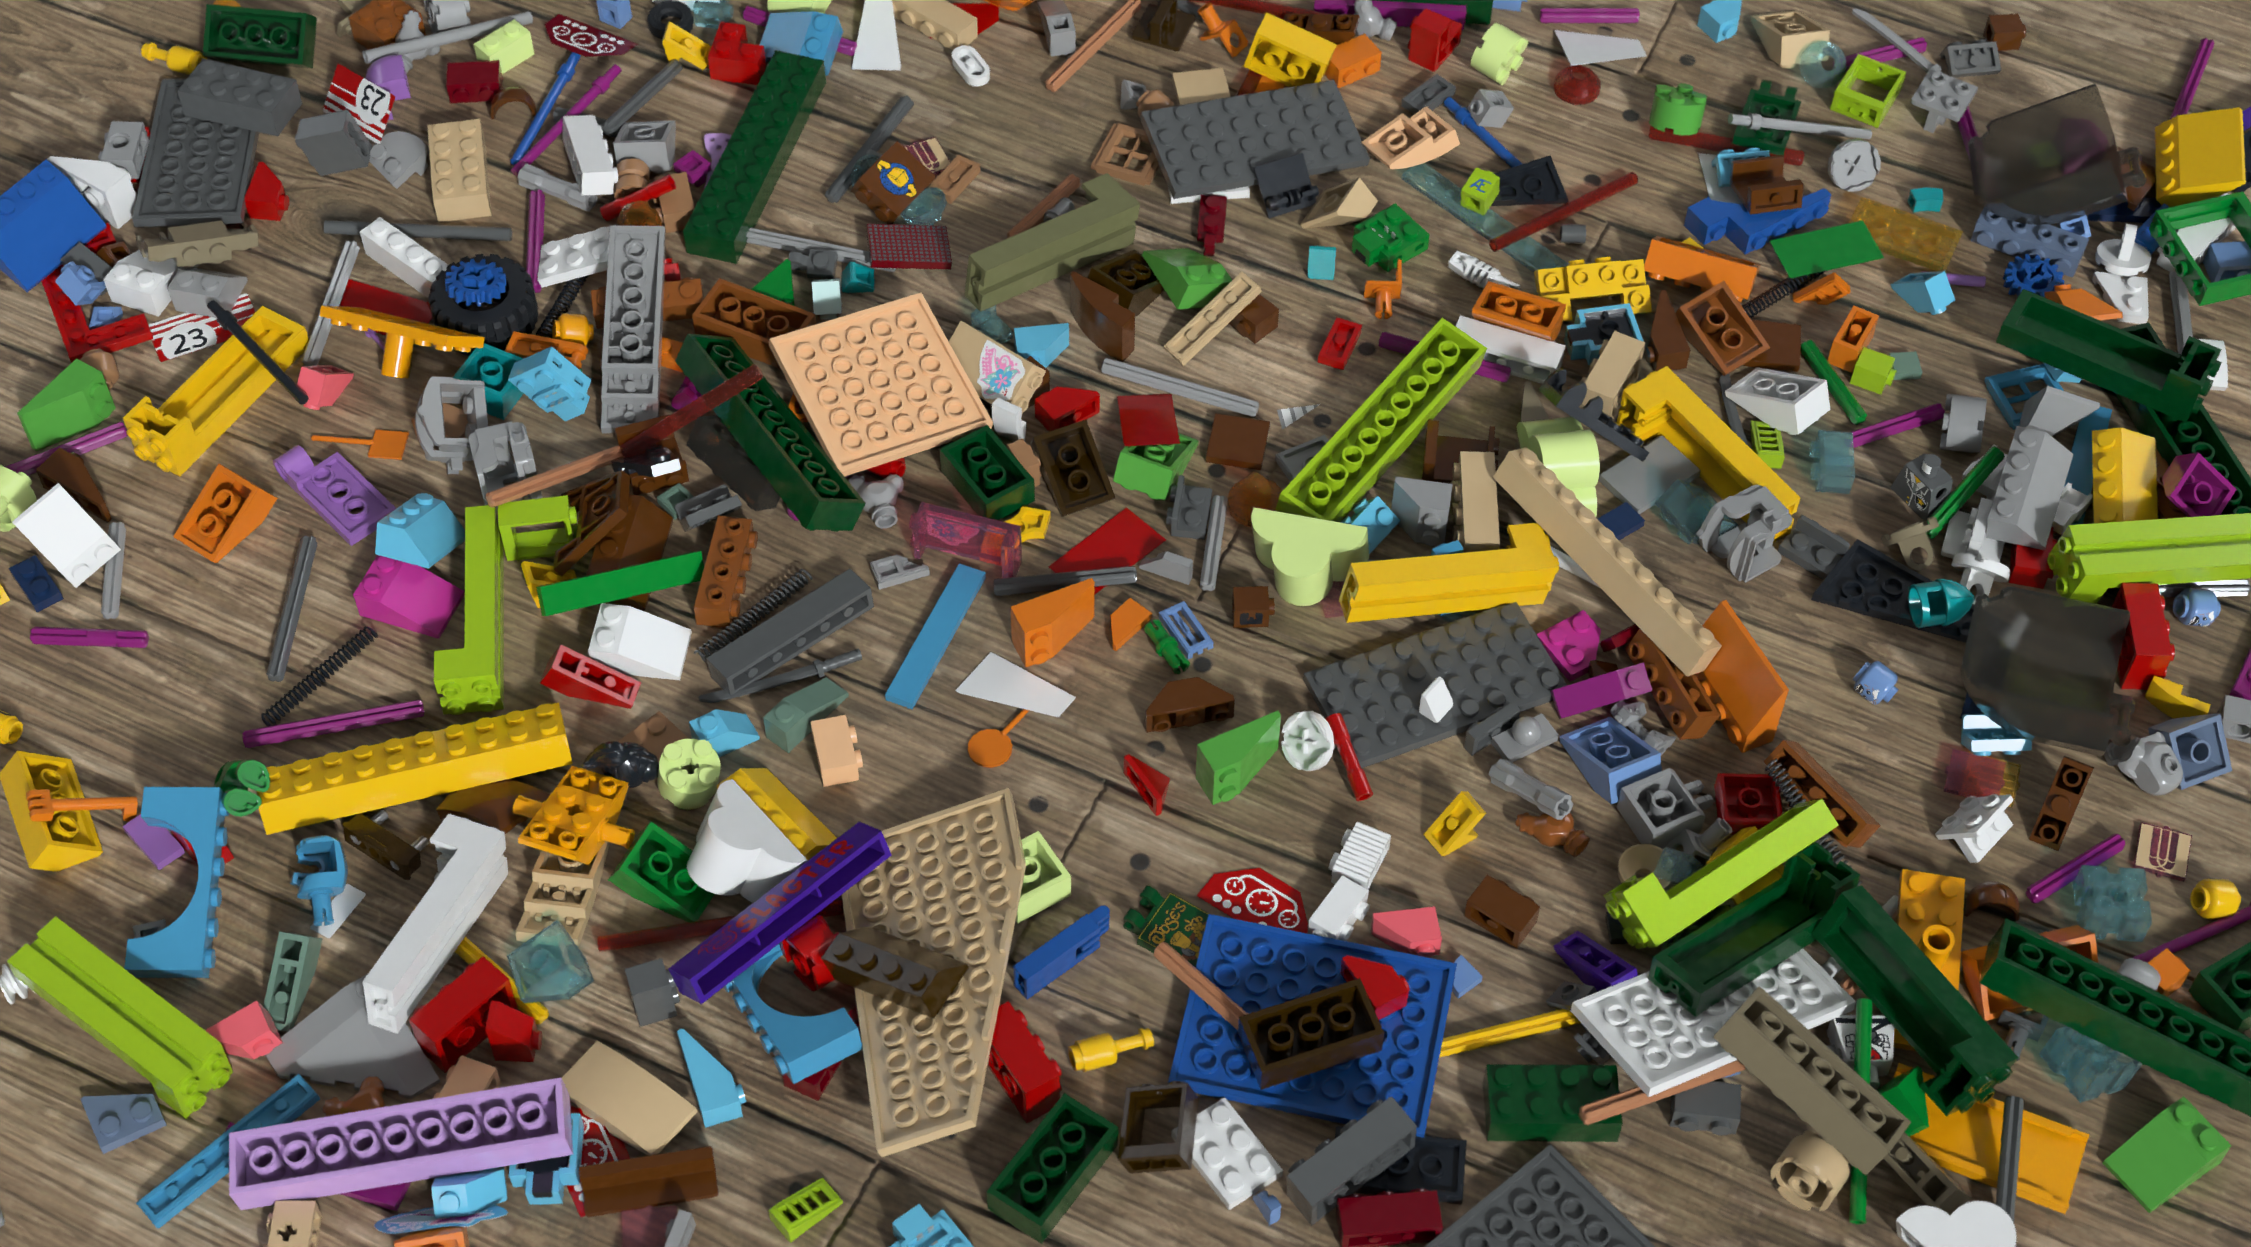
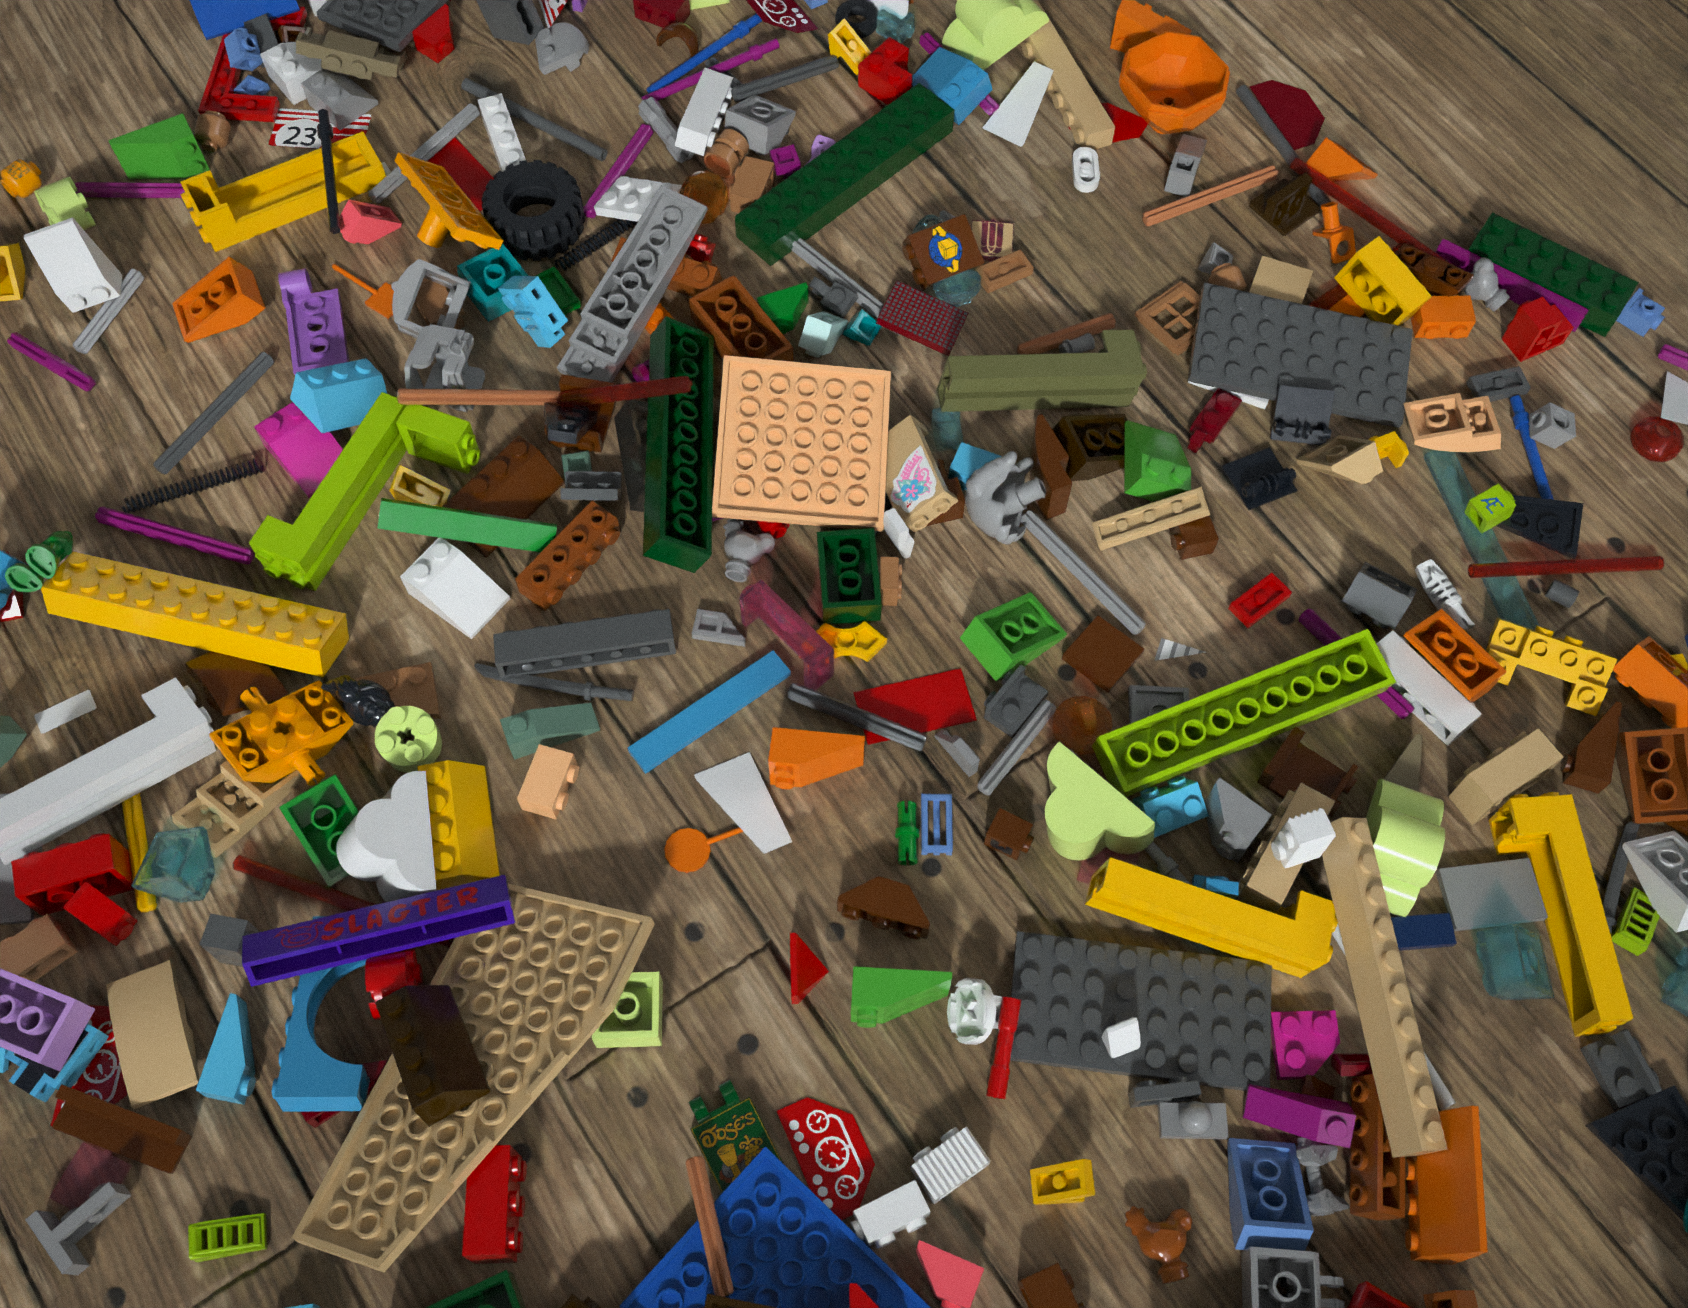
camera: 30 degrees right, 10 degrees up
dark blue plate [9,555,64,613] -> none
reddish brown slope [36,447,112,523] -> none
dark azure piece [290,835,348,926] -> none
dark brown piece [343,810,428,880] -> none
tan brick [427,119,492,222] -> none
blue gear [445,259,506,306] -> none
orange plate [505,331,588,370] -> none
red slope [540,645,641,709] -> none
light orange head [552,313,594,346] -> none
reddish brown wing [554,470,630,576] -> none
red piece [600,174,676,221] -> none
medium azure slope [689,709,760,757] -> none
dark grey piece [694,569,813,662] -> none
dark grey axle [825,95,914,203] -> none
blue hinge [1013,905,1110,1000] -> none
dark brown slope [1030,419,1116,517] -> none
red slope [1035,386,1100,432] -> none
yellow piece [1068,1028,1154,1072] -> none
orange tile [1111,598,1152,651] -> none
red sticker [1117,394,1180,446] -> none
teal slope [1307,246,1336,280] -> none
green piece [1352,203,1430,272] -> none
orange bracket [1364,259,1402,319] -> none
yellowish green brick [1471,23,1529,85] -> none
light grey axle [1489,759,1574,820] -> none
black hinge [1539,369,1649,462] -> none
piece [1564,303,1644,365] -> none
light grey animal [1696,485,1793,583] -> none
medium blue head [1853,661,1899,705] -> none
none -> light grey piece [965,451,1046,545]
none -> black hinge [1221,447,1298,511]
none -> white brick [1271,808,1336,868]
none -> dark grey slope [1342,562,1417,630]
none -> yellow bracket [1368,431,1409,468]

